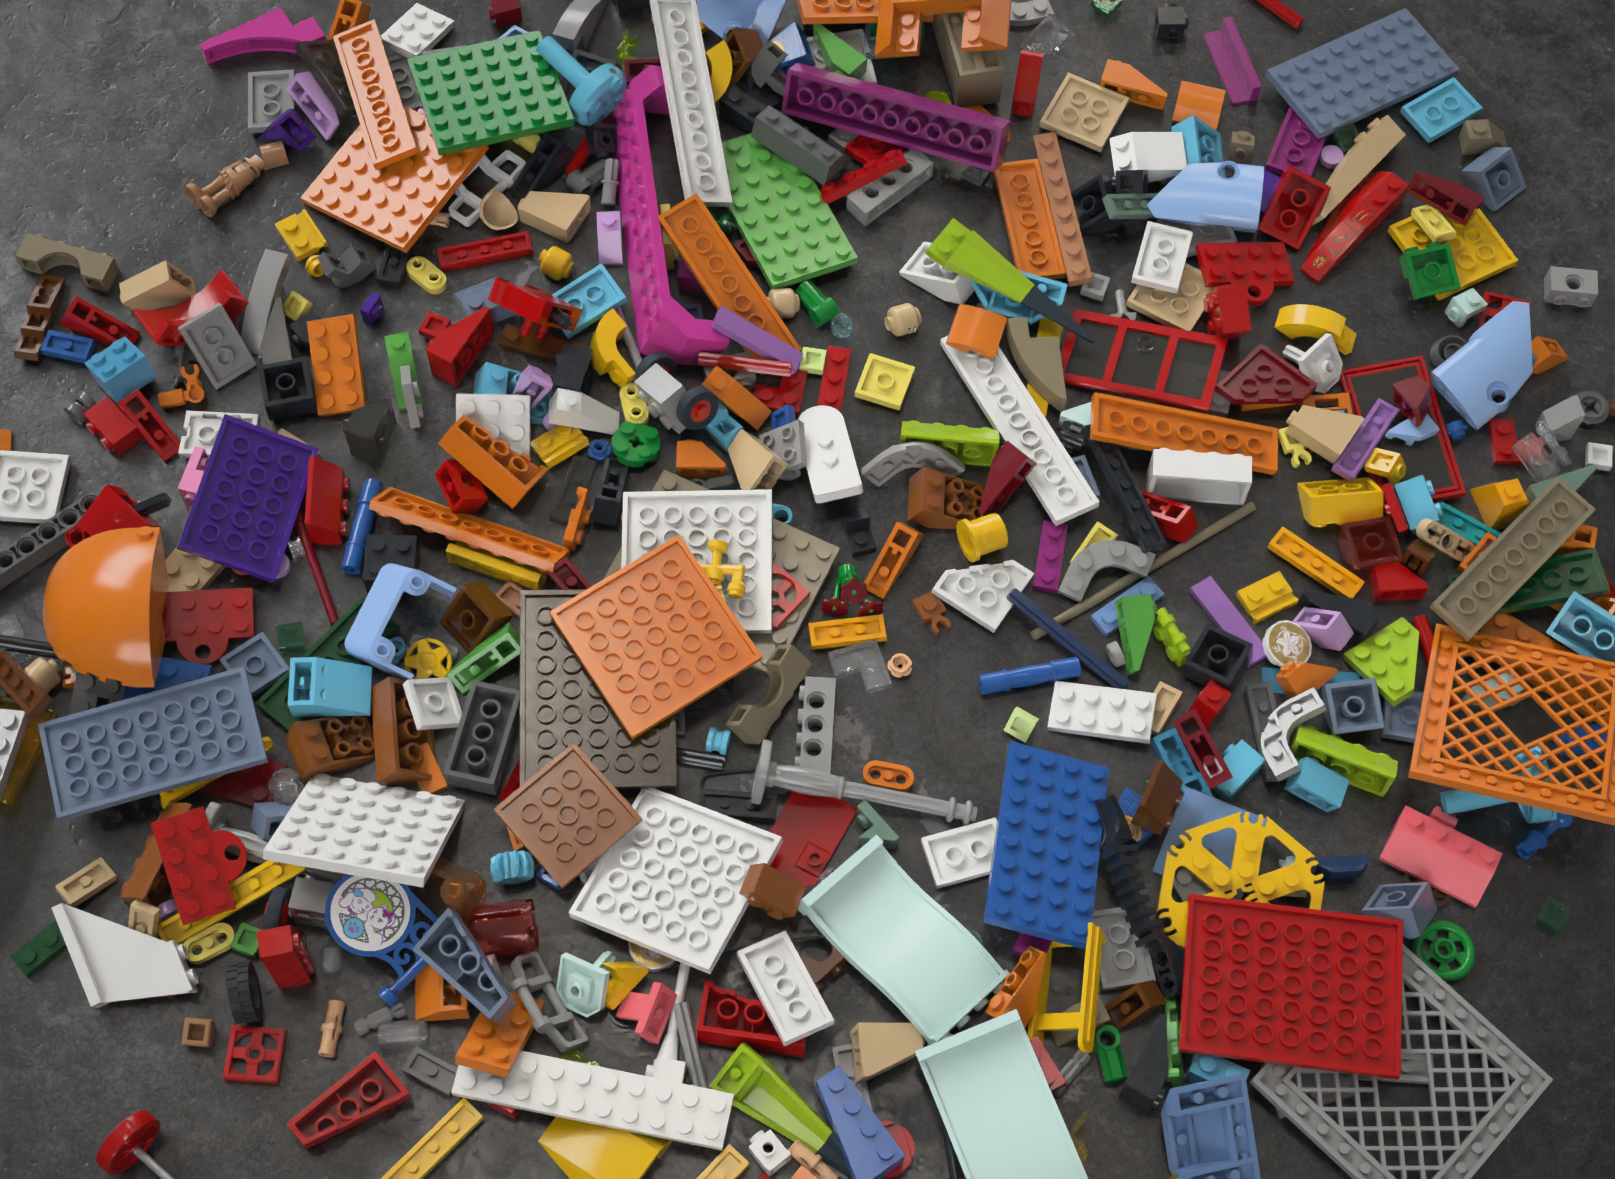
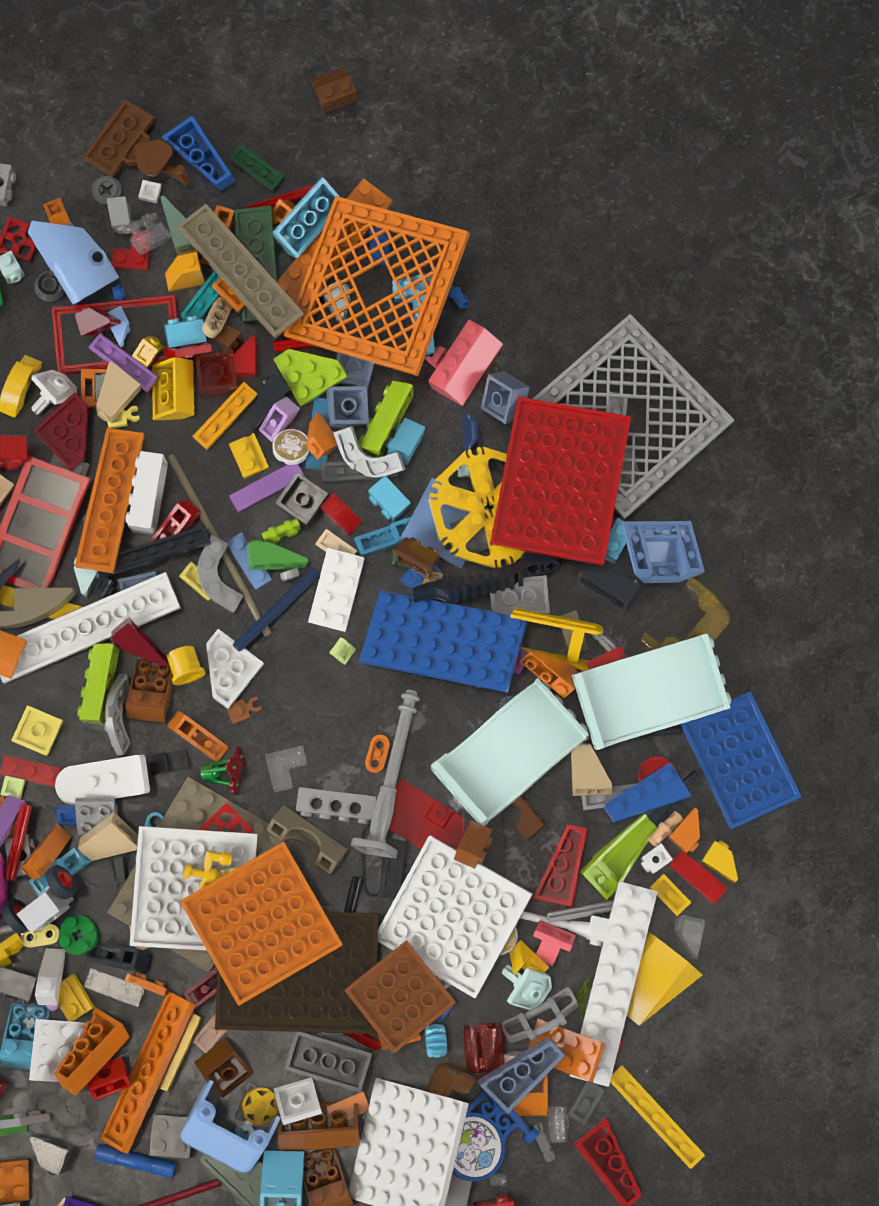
camera: 80 degrees left, 15 degrees up
red slope [305,456,350,545] -> none
light nougat pin [318,1000,346,1058] -> none
bright green slope [447,622,520,694] -> none
lavender slope [512,365,553,409] -> none
blue plate [587,439,612,462] -> none
orange slope [676,439,726,479] -> none
medium azure wheel [705,726,732,756] -> none
white plate [737,931,834,1046] -> none
red plate [754,370,808,417] -> none
light orange plate [808,614,886,650] -> none
sand green slope [856,800,899,849] -> none
light nougat plate [887,653,912,678] -> none
white plate [921,817,997,889] -> none
blue piece [978,656,1081,695] -> none
magenta plate [1032,520,1068,594] -> none
green piece [1094,1025,1128,1083] -> none
reddish brown slope [1105,980,1167,1031] -> none
bright green wing [1165,996,1185,1088] -> none
dark red slope [1173,709,1233,790] -> none
green plate [1412,920,1475,982] -> none
clear green plate [1534,896,1573,934] -> none

